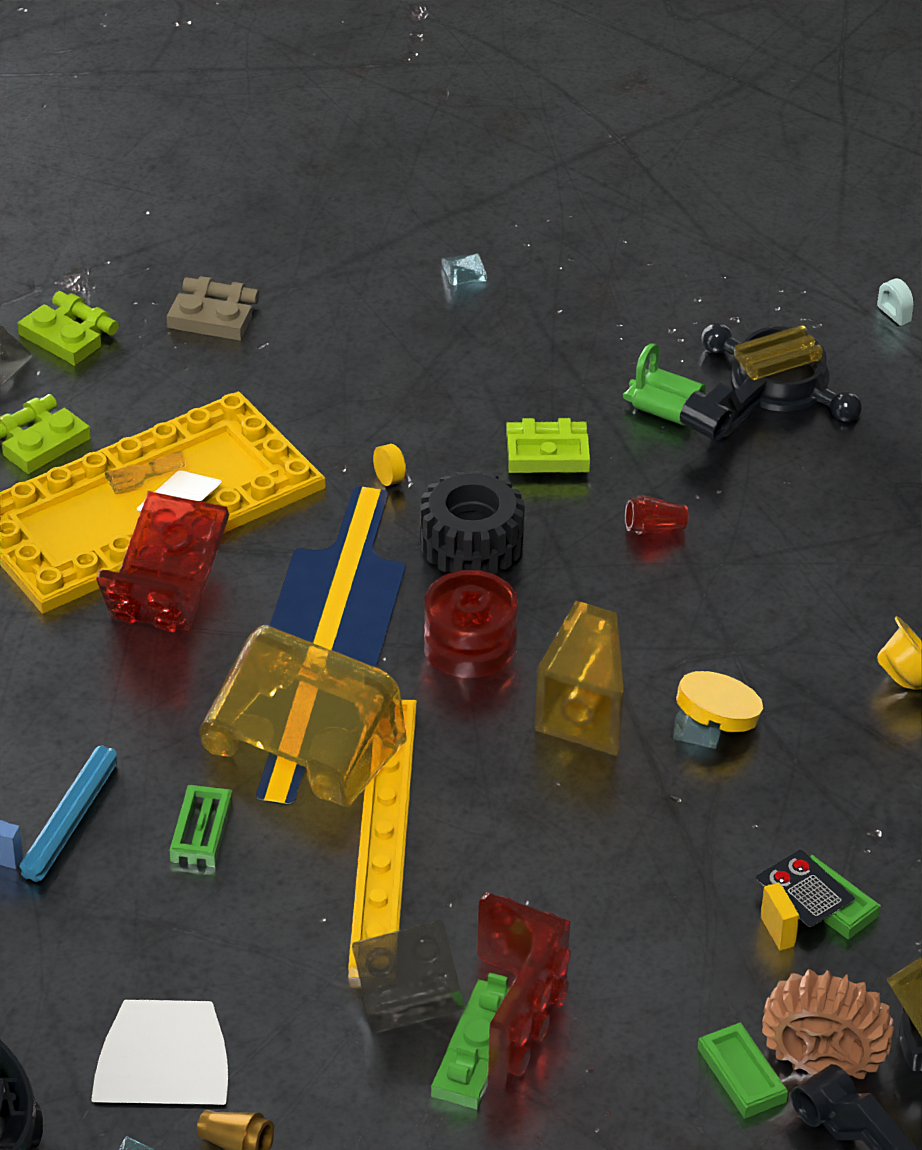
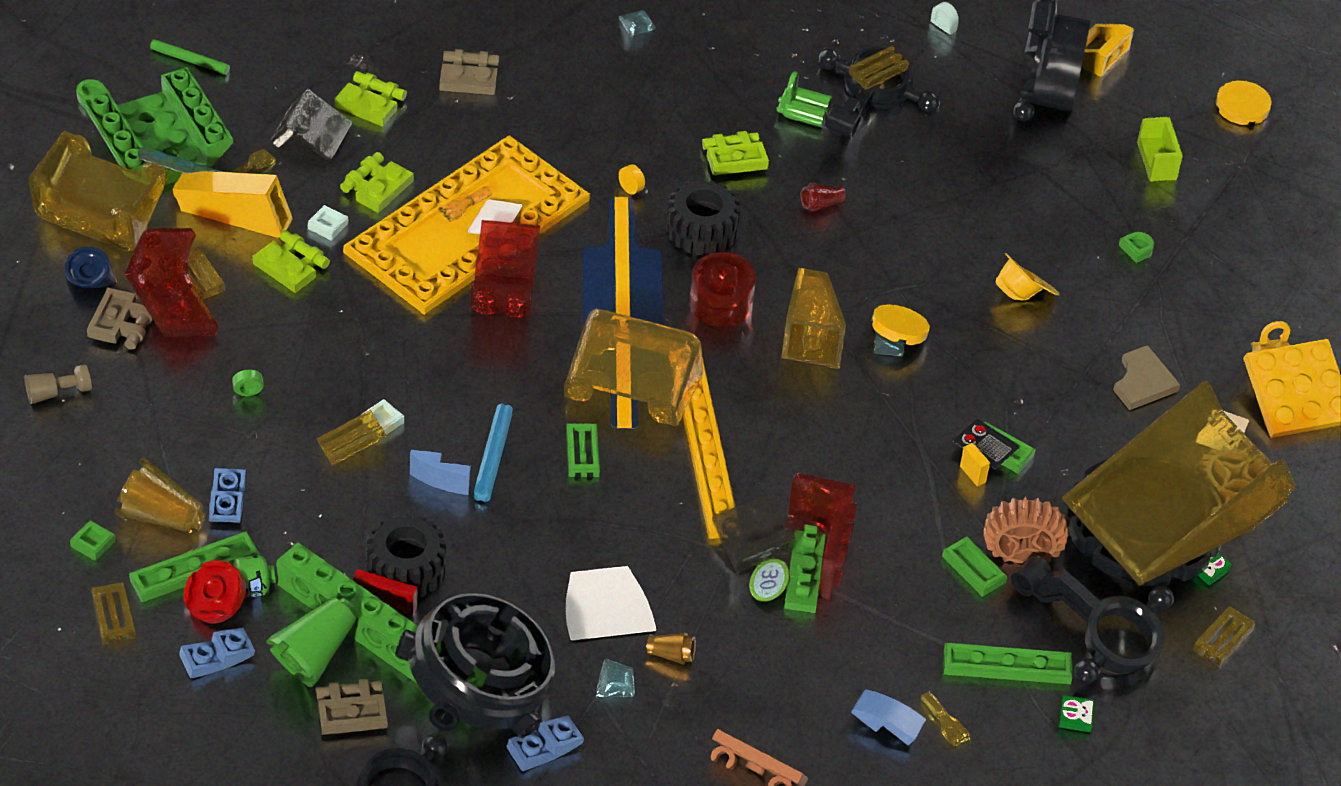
camera: 15 degrees left, 5 degrees up
none -> clear light blue sticker [749,559,789,601]

